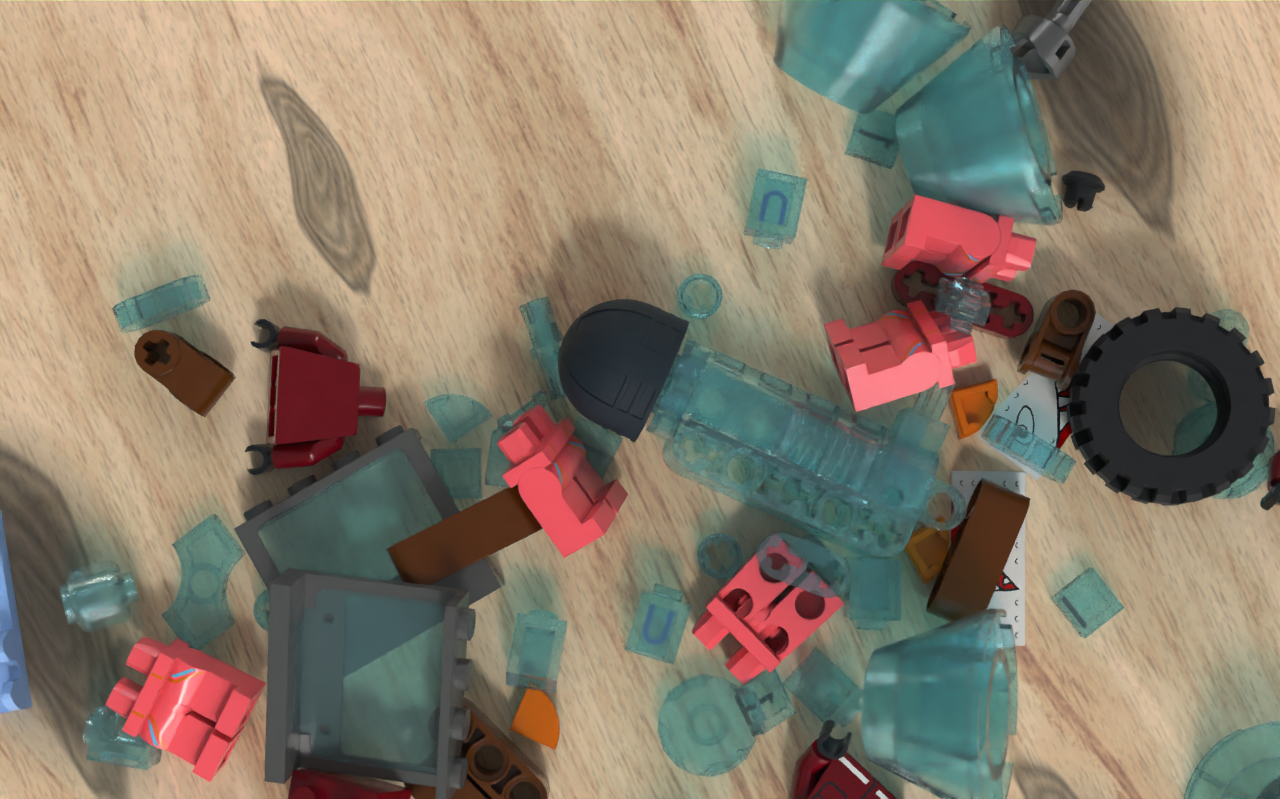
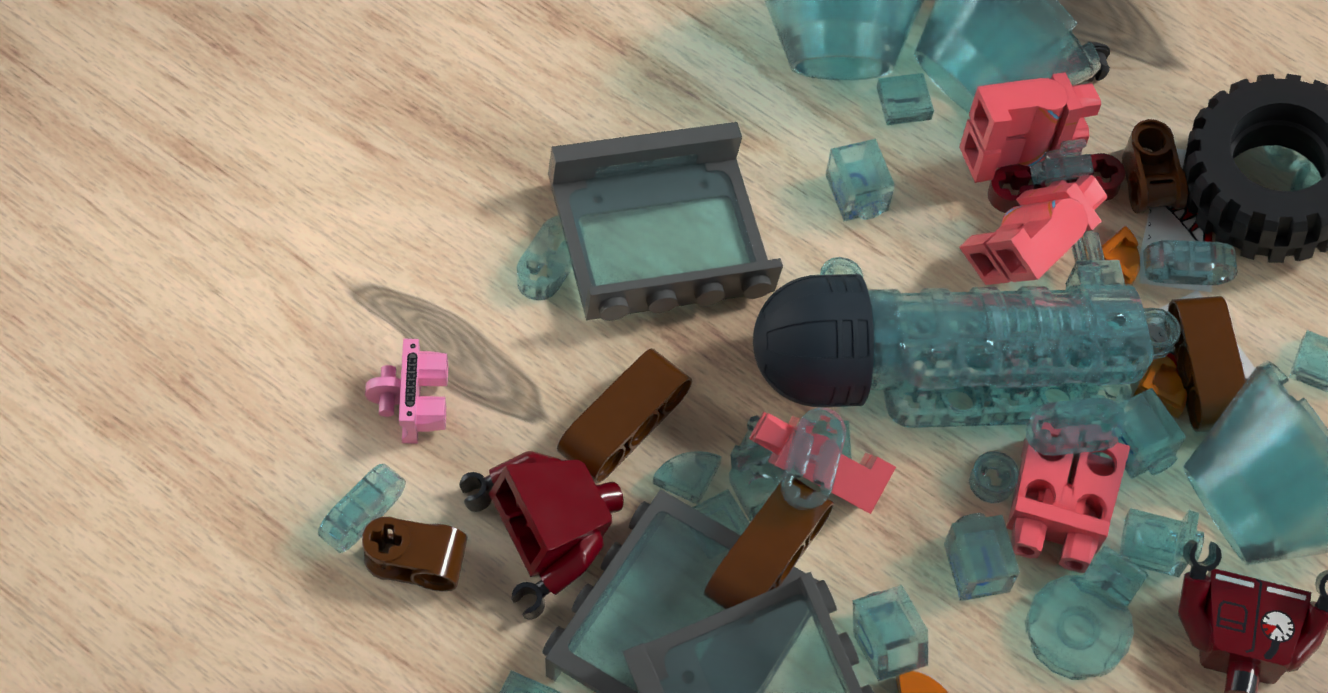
camera: 30 degrees left, 25 degrees down
clear light blue pin [519,297,567,401] -> none
none -> bright pink hips [365,339,448,444]
none -> clear light blue beam [517,216,584,300]
none -> panel [548,122,783,321]
none -> reddish brown beam [557,348,692,483]
none -> clear light blue beam [781,407,846,510]

